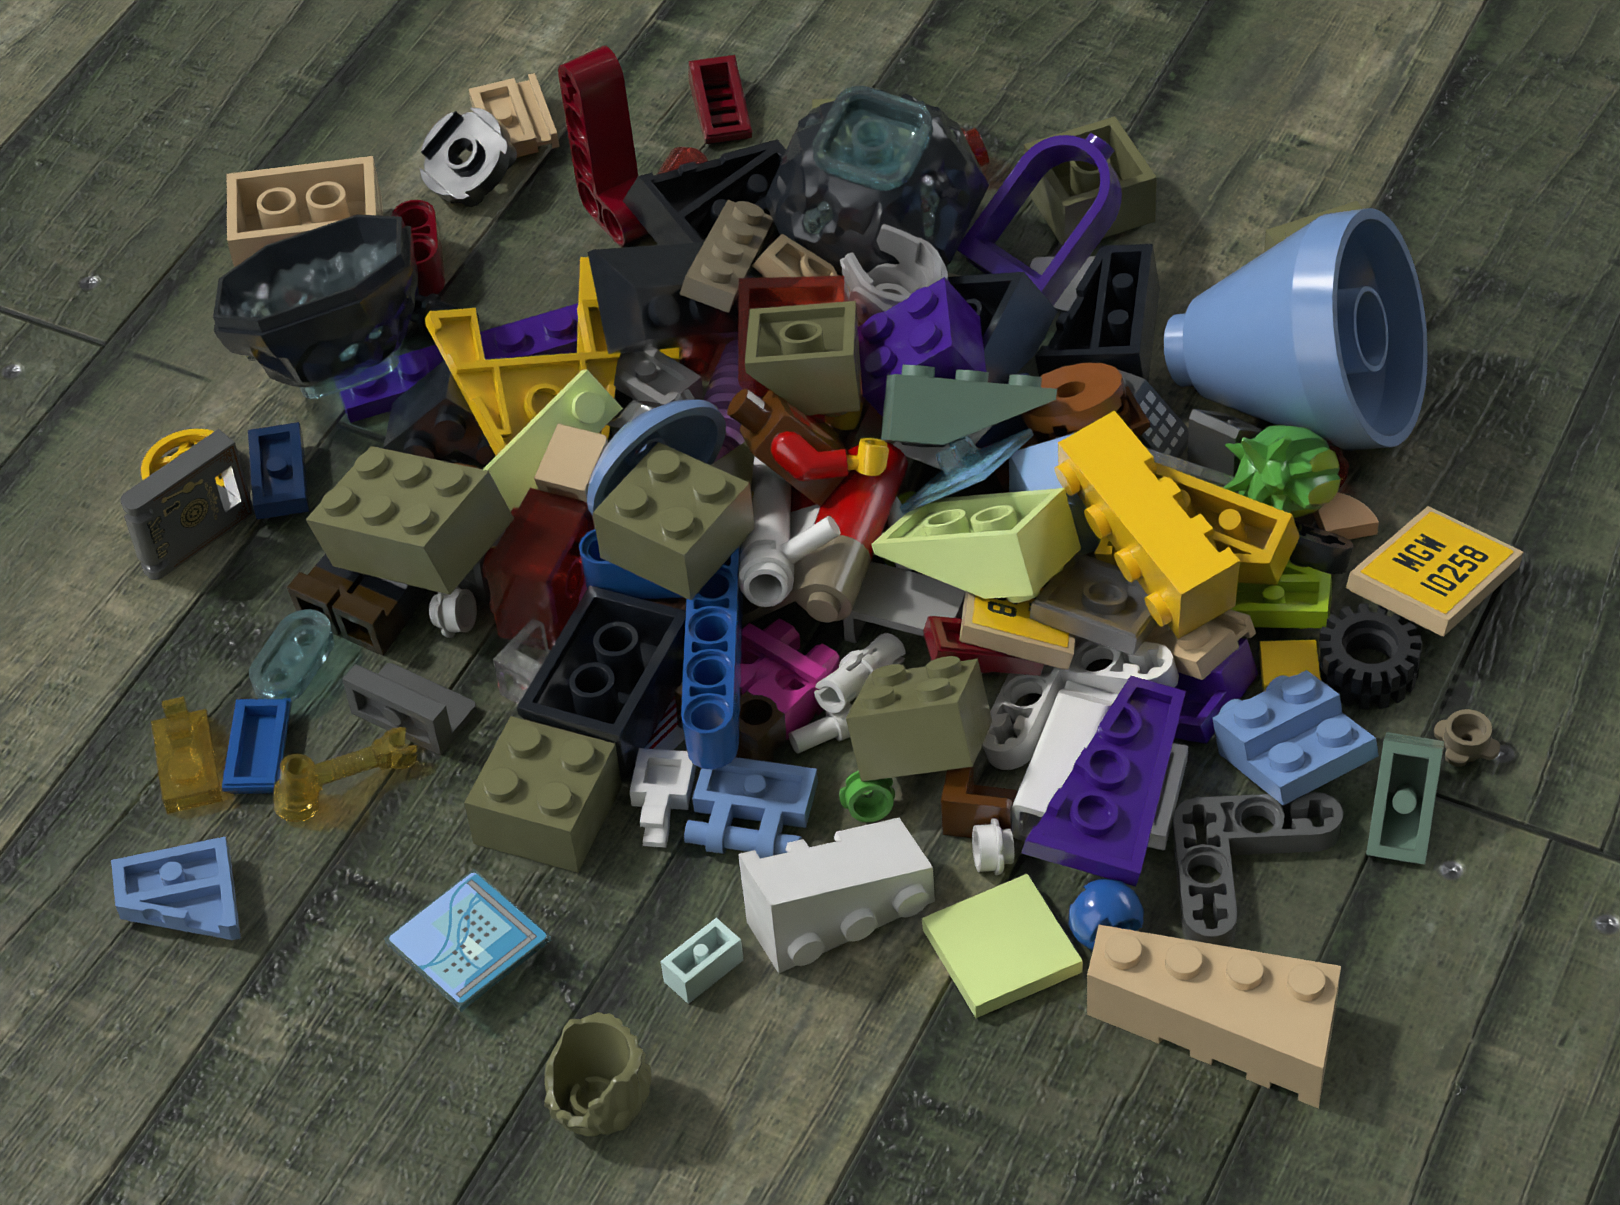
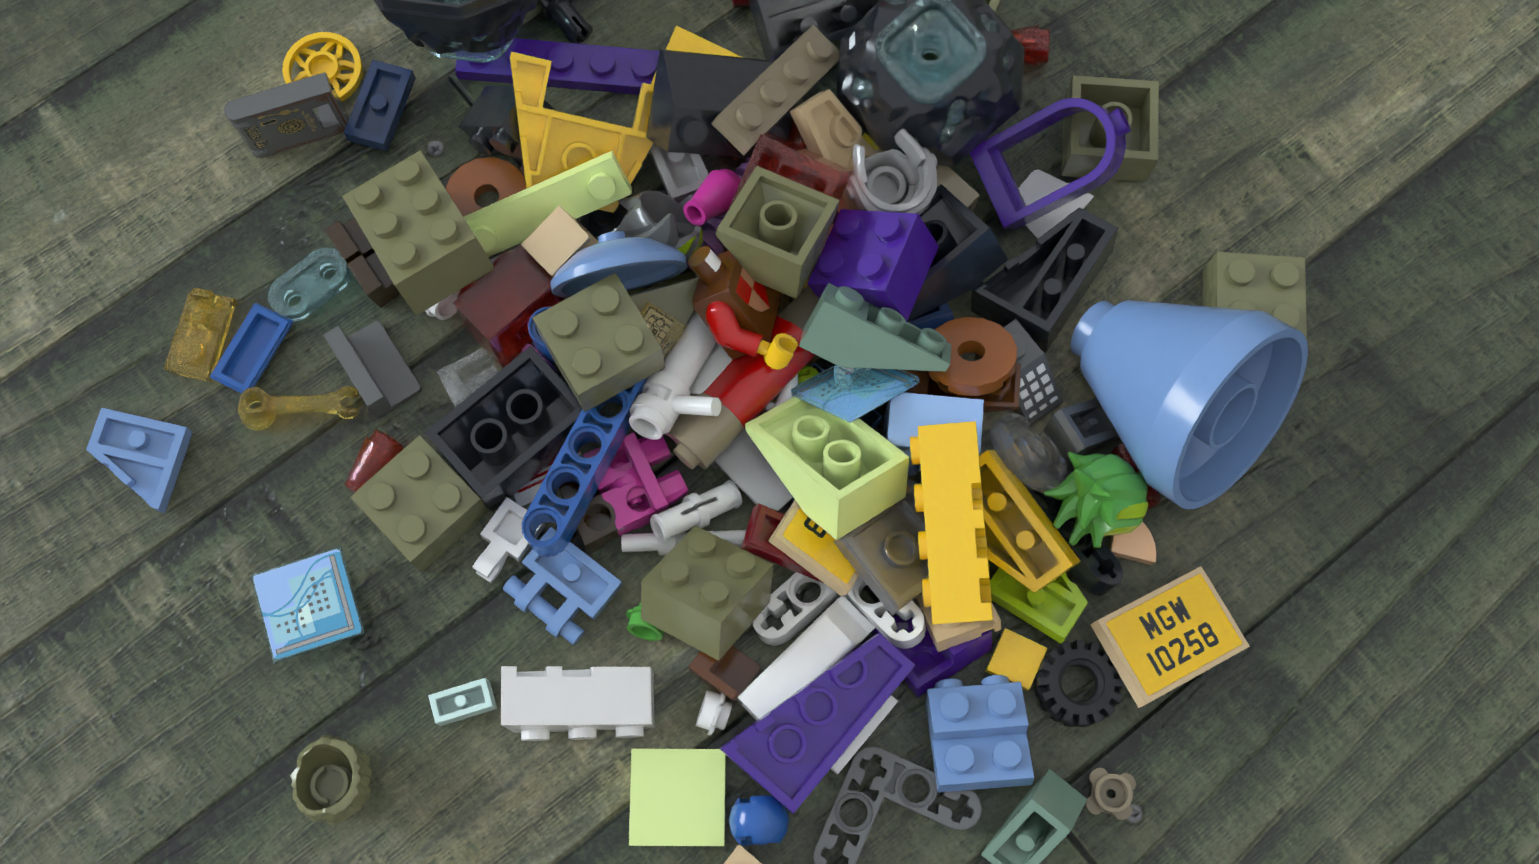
camera: 20 degrees right, 25 degrees up
none -> clear red cone [344,429,405,492]
none -> dark pink cone [683,169,744,226]

